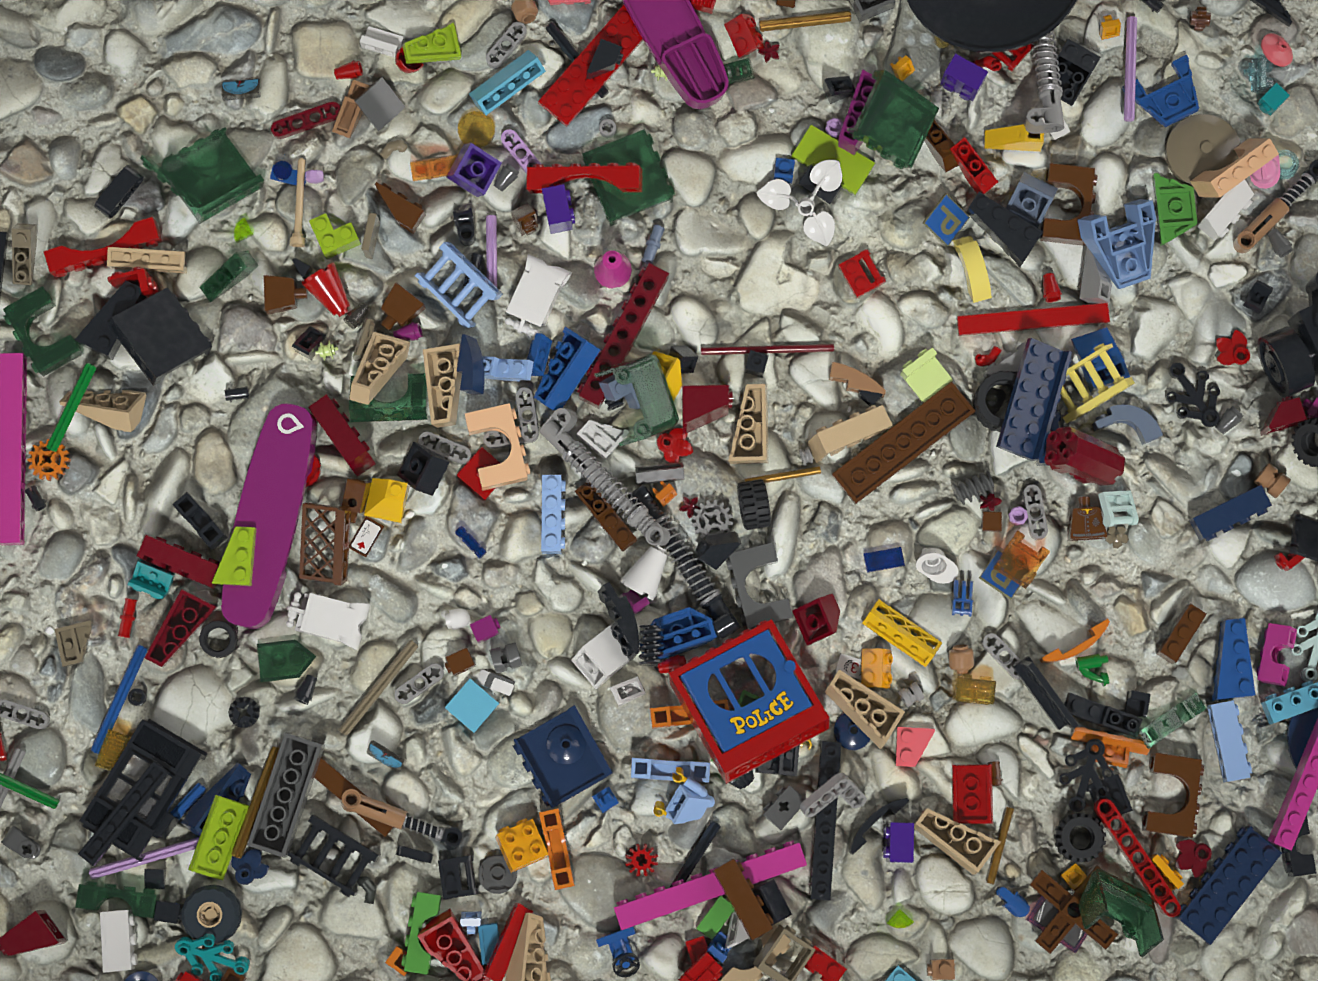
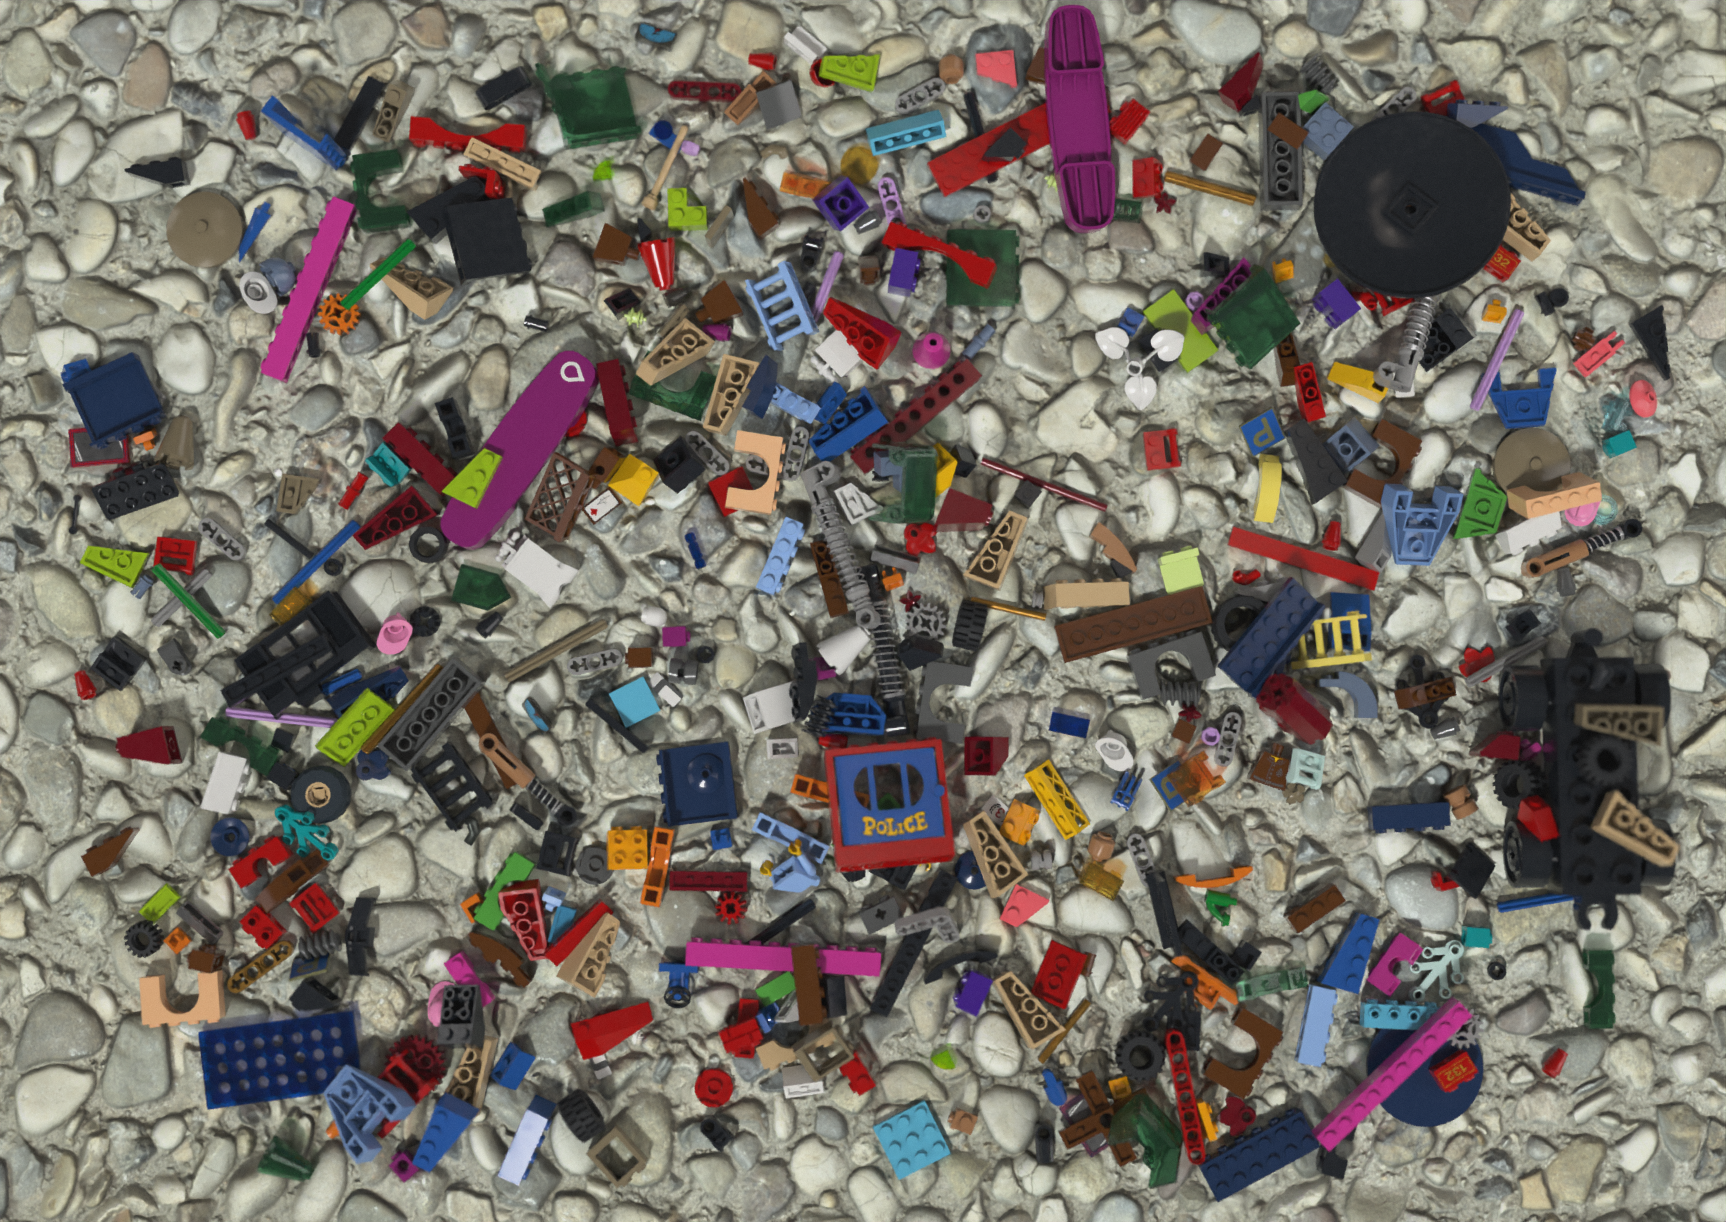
camera: 20 degrees right, 5 degrees up
none -> black bar [264,519,314,559]
none -> bright pink piece [377,612,413,654]
none -> black tile [585,698,650,753]
none -> dark red plate [669,871,747,892]
none -> black bush [697,646,715,663]
none -> red wedge [823,297,902,370]
none -> black piece [1034,1121,1054,1163]
none -> dark grey arch [1126,630,1216,700]
none -> reddish brown slope [1394,677,1457,710]
none -> light grey axle [1465,636,1547,687]
none -> coral hinge [1573,330,1625,377]

